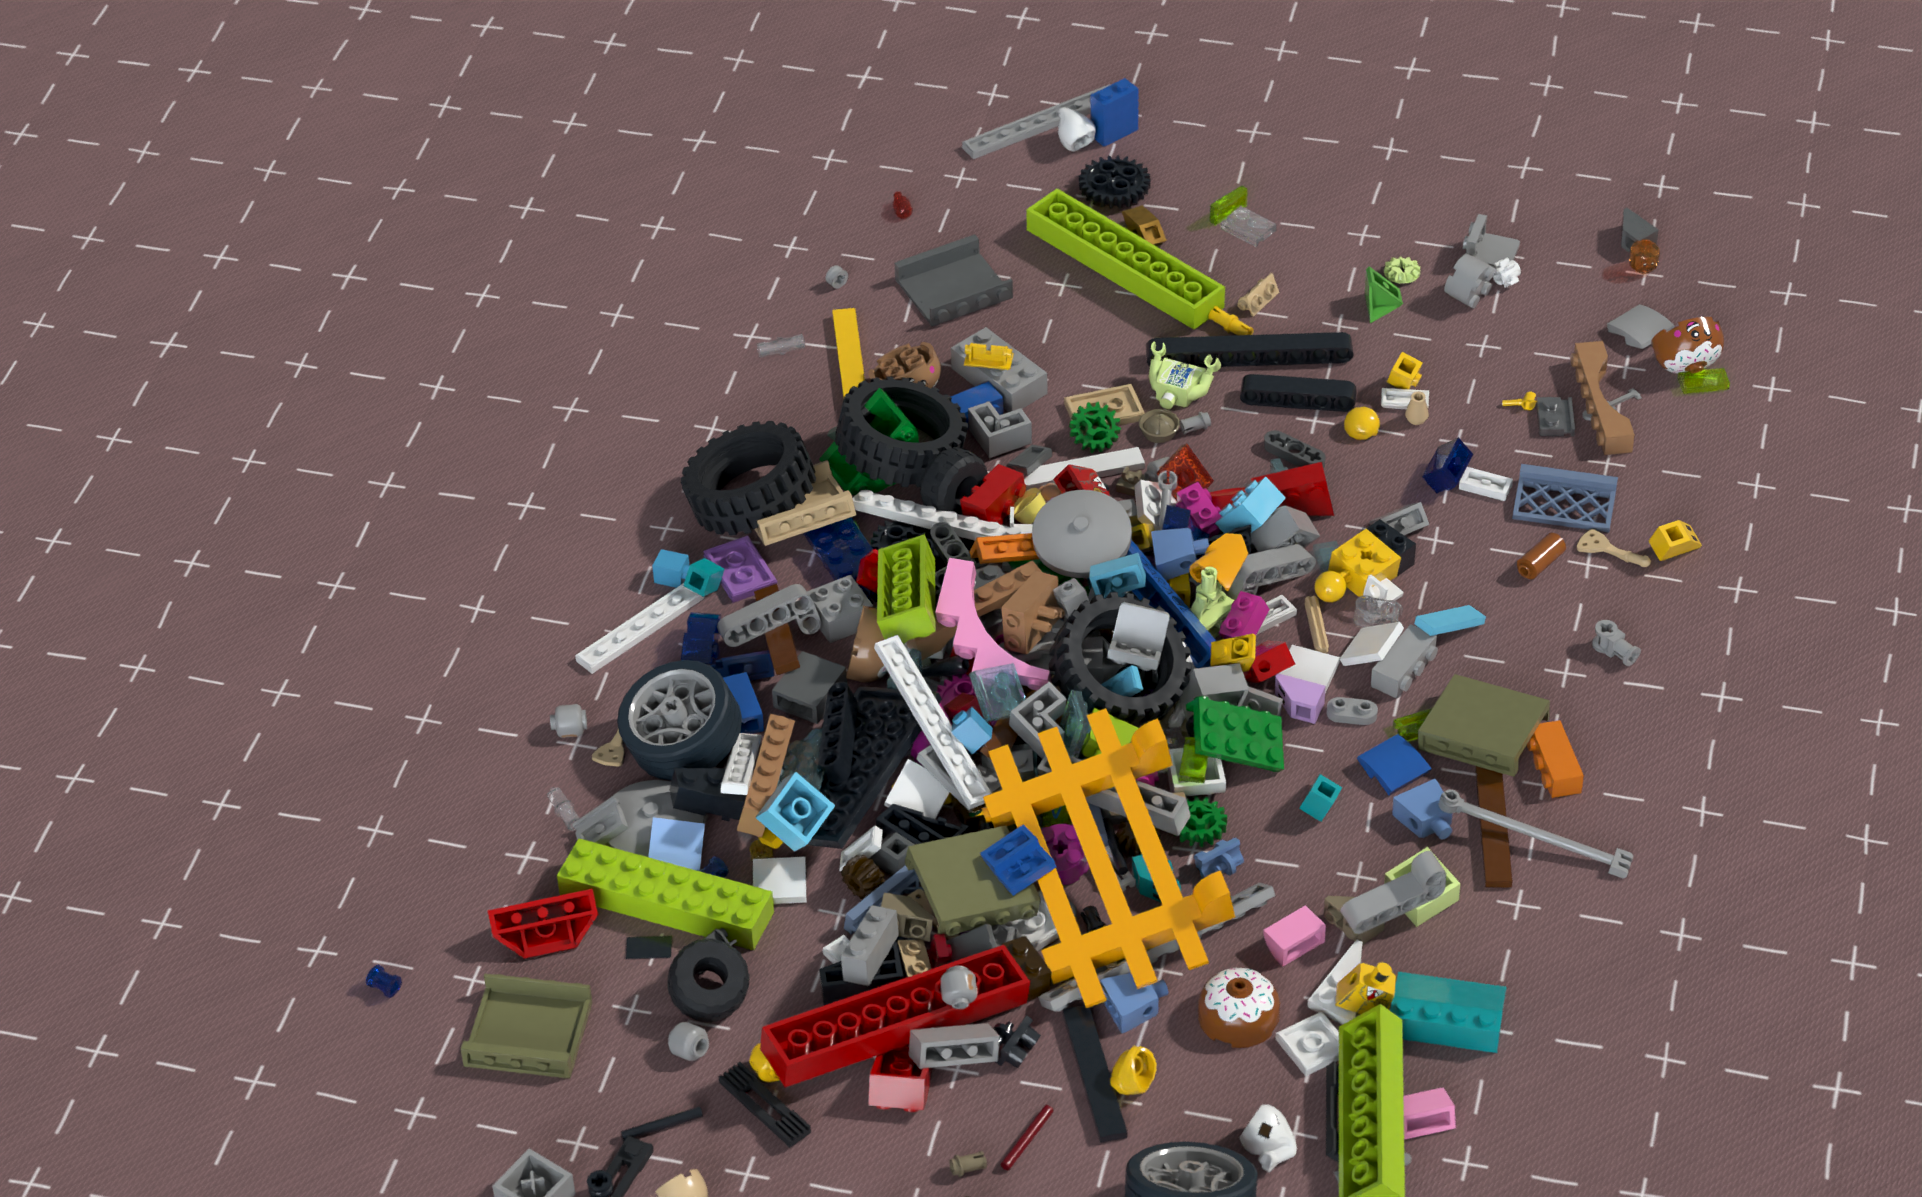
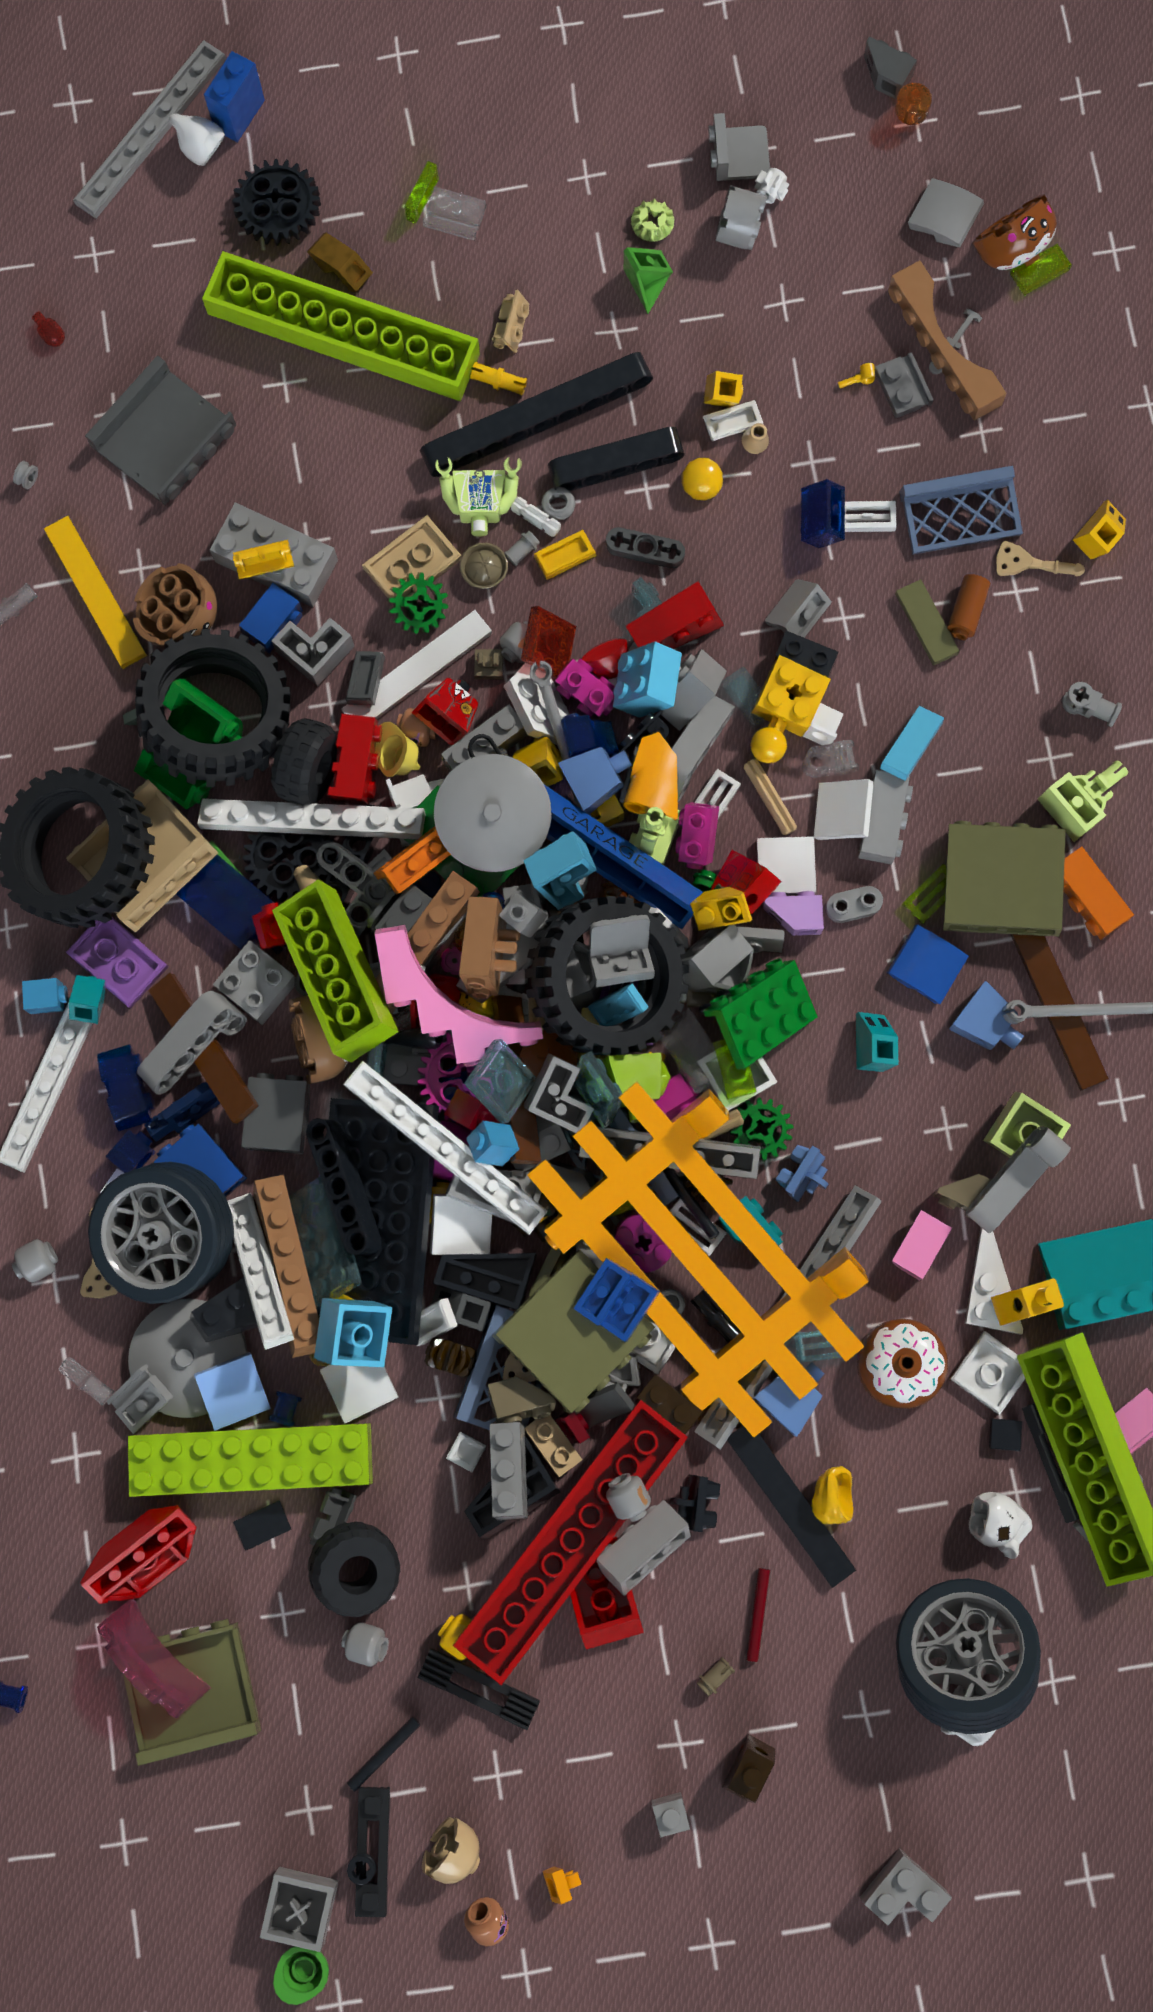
camera: 20 degrees left, 35 degrees up
none -> clear pink windscreen [97,1599,211,1719]
none -> white axle [511,497,561,537]
none -> yellow tile [534,530,596,580]
none -> light grey piece [541,487,576,521]
none -> clear light blue tile [794,1326,857,1363]
none -> olive tile [895,579,959,666]
none -> black tile [989,1418,1022,1451]
none -> yellowish green brick [1038,761,1128,842]

